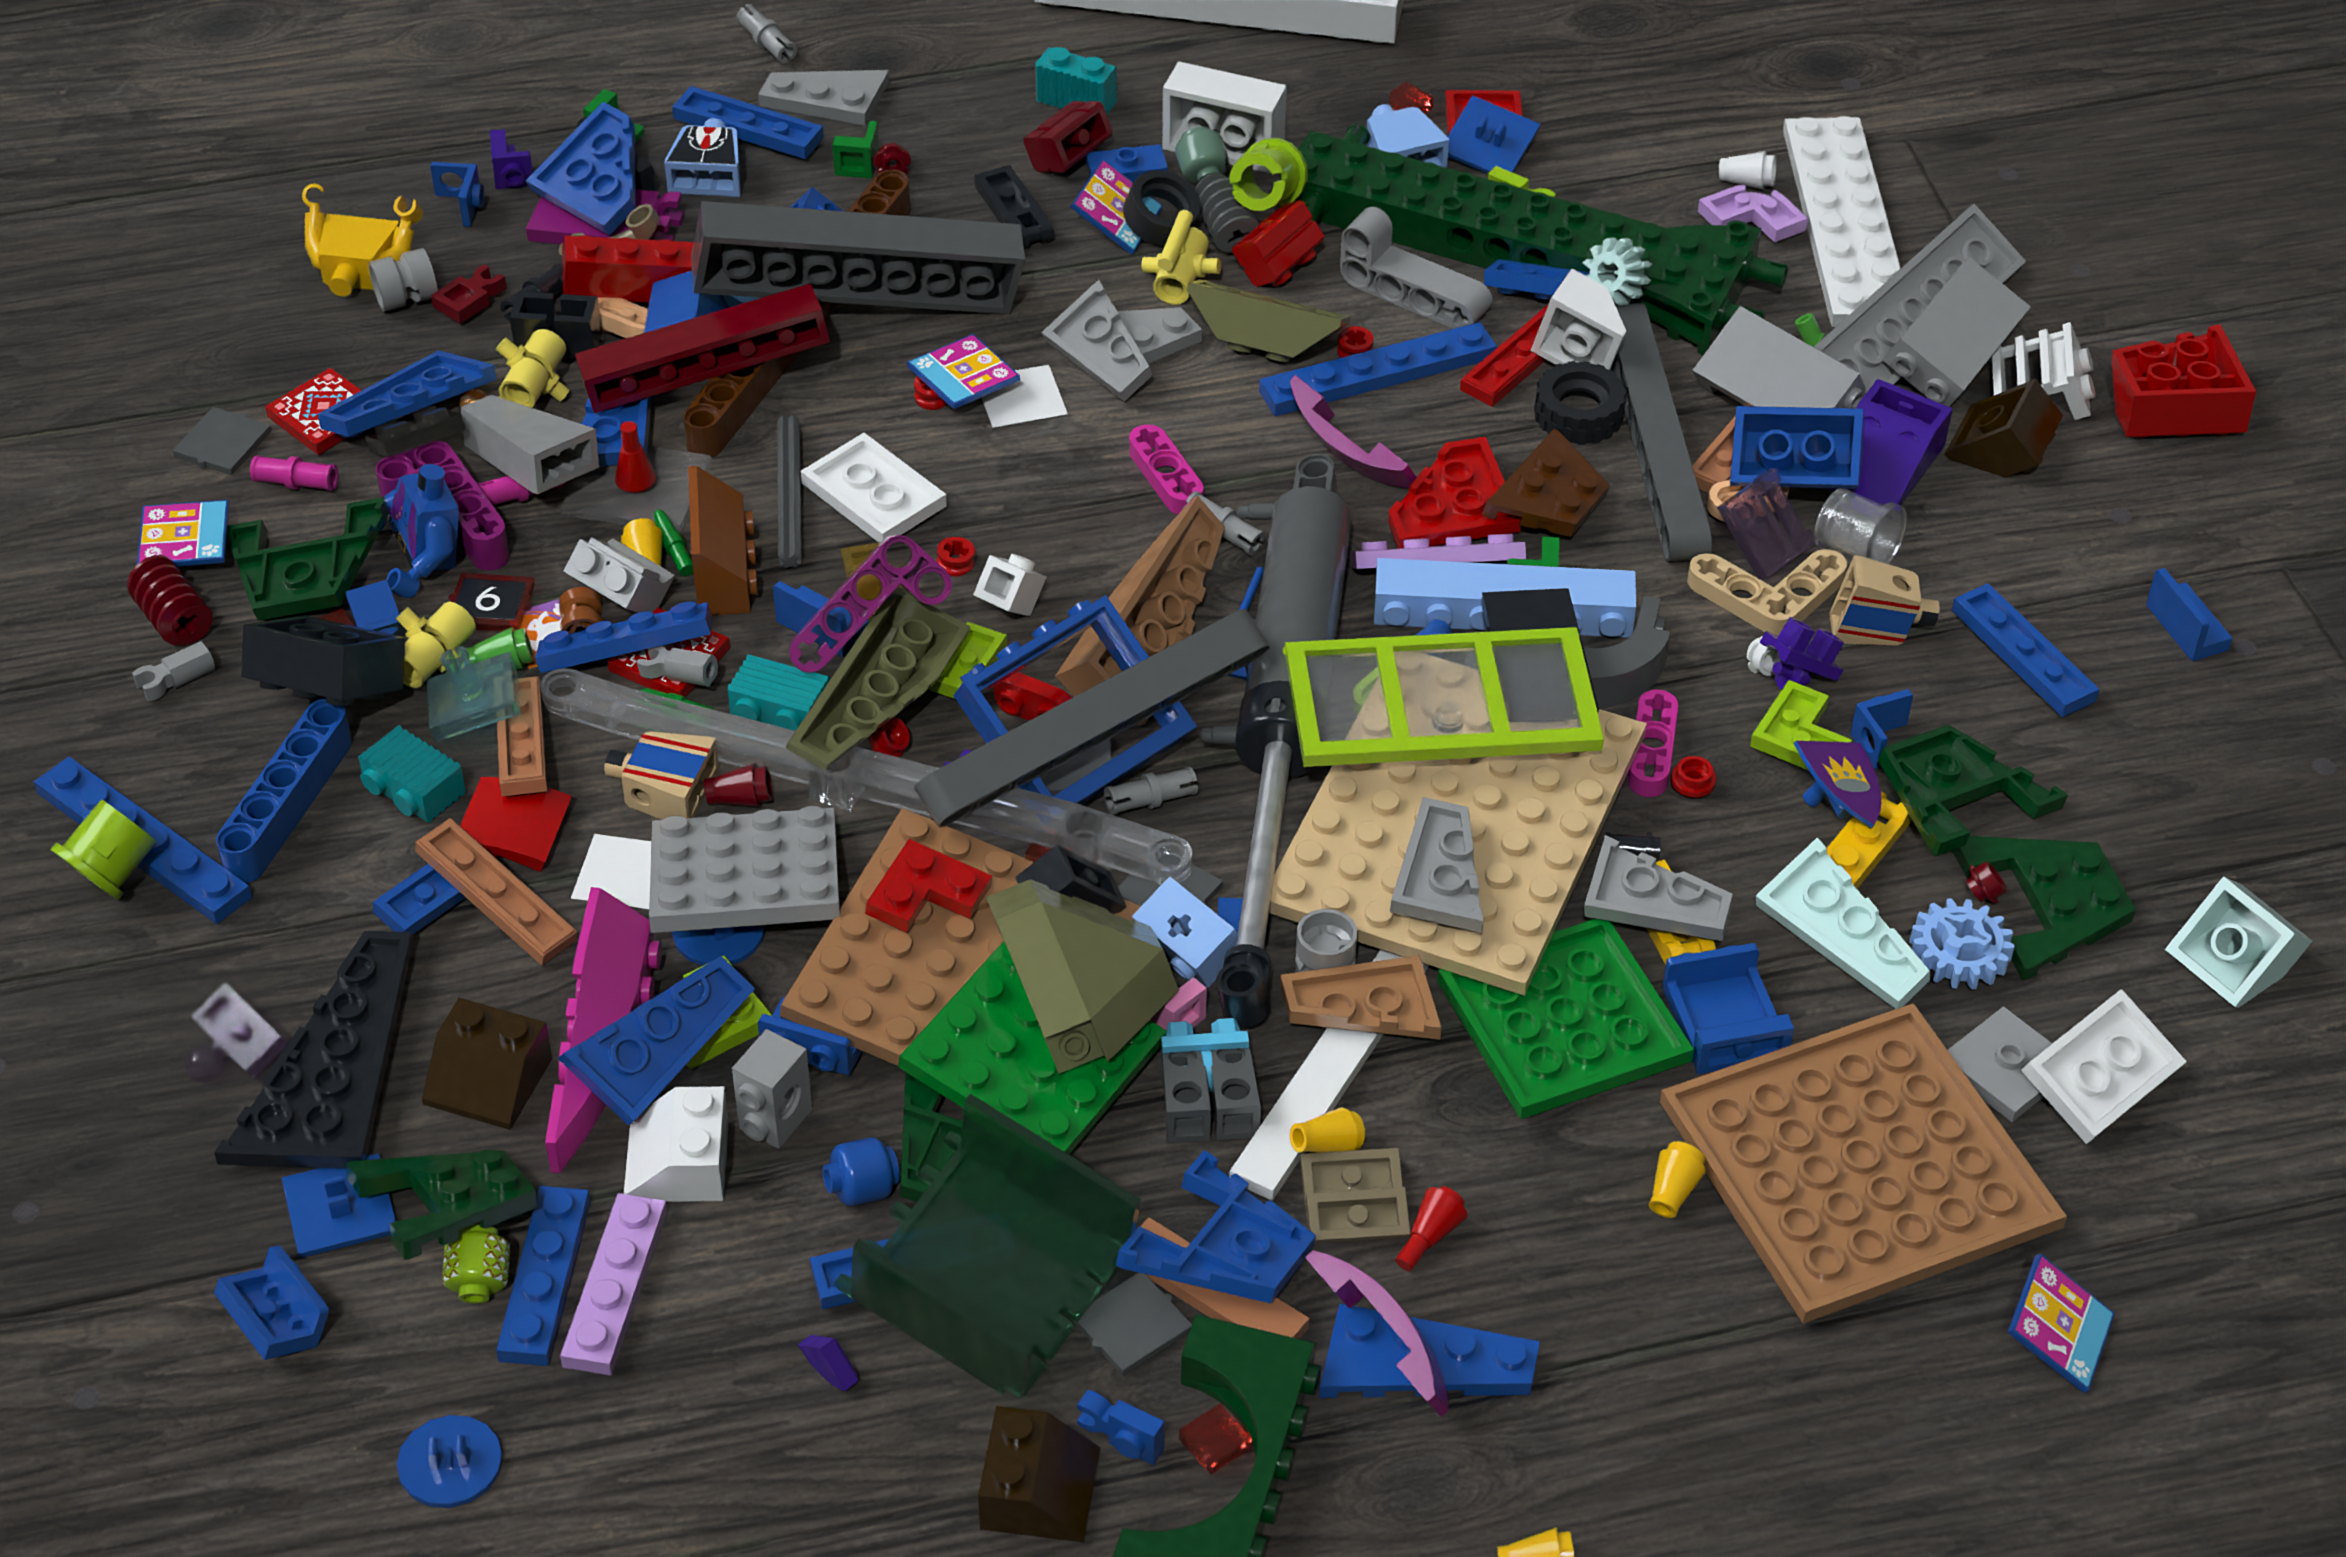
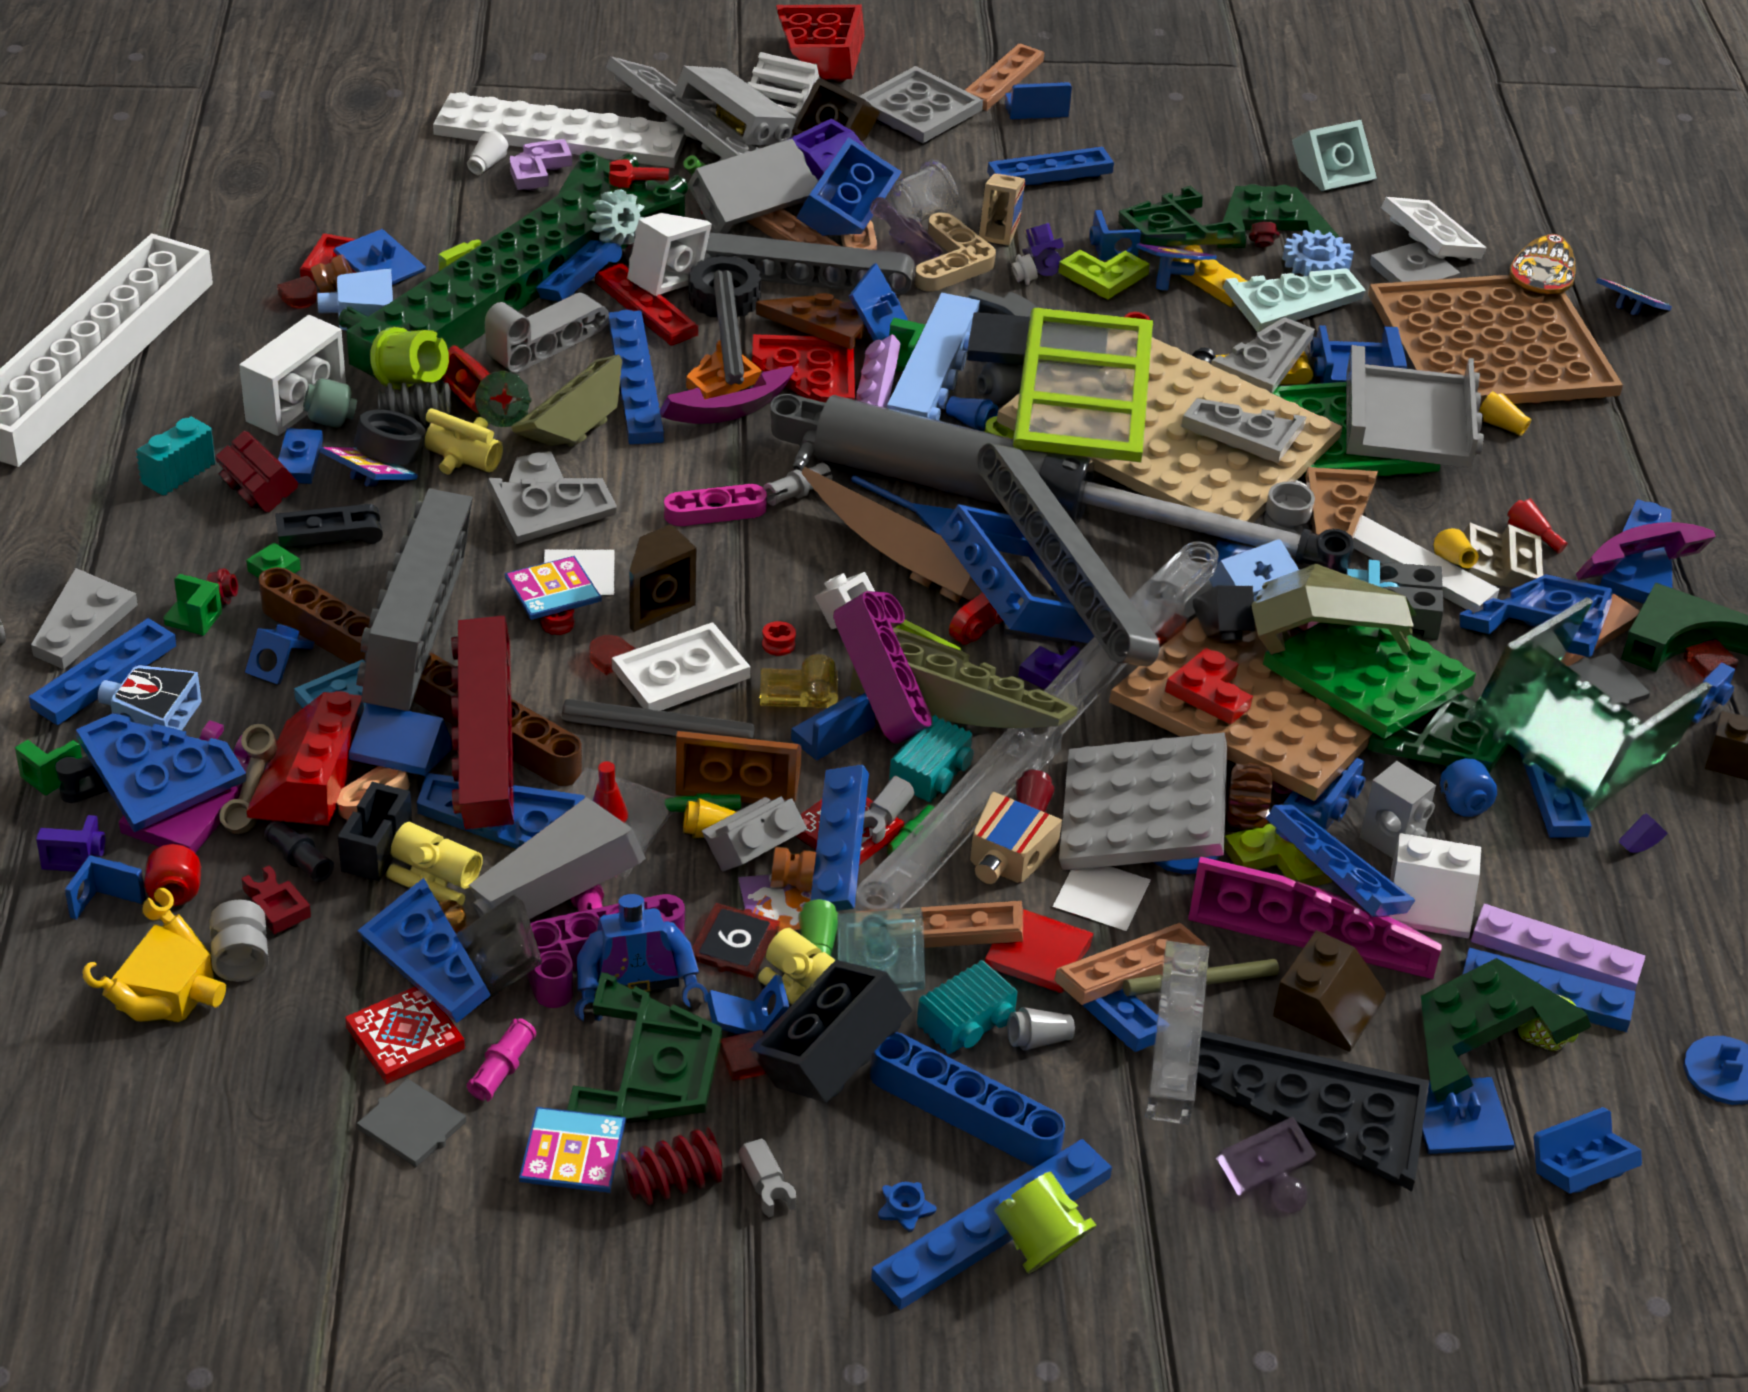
camera: 80 degrees left, 5 degrees down
none -> red head [144,844,201,907]
none -> green plate [246,543,301,578]
none -> dark orange wheel [311,254,352,293]
none -> clear green gear [475,371,532,427]
none -> clear red tile [589,635,635,675]
none -> red bar [609,159,669,188]
none -> dark brown slope [629,524,697,632]
none -> orange wing [686,340,762,400]
none -> dark grey axle [714,270,744,385]
none -> blue piece [849,263,908,341]
none -> light grey plate [859,66,983,143]
none -> blue plate [878,1182,937,1232]
none -> nougat tile [965,43,1044,111]
none -> light grey cone [1007,1007,1075,1051]
none -> olive bar [1123,959,1279,997]
none -> clear arch [1145,941,1210,1125]
none -> reddish brown gear [1226,763,1273,831]
none -> light grey panel [1346,345,1483,468]
none -> shield [1510,234,1576,294]

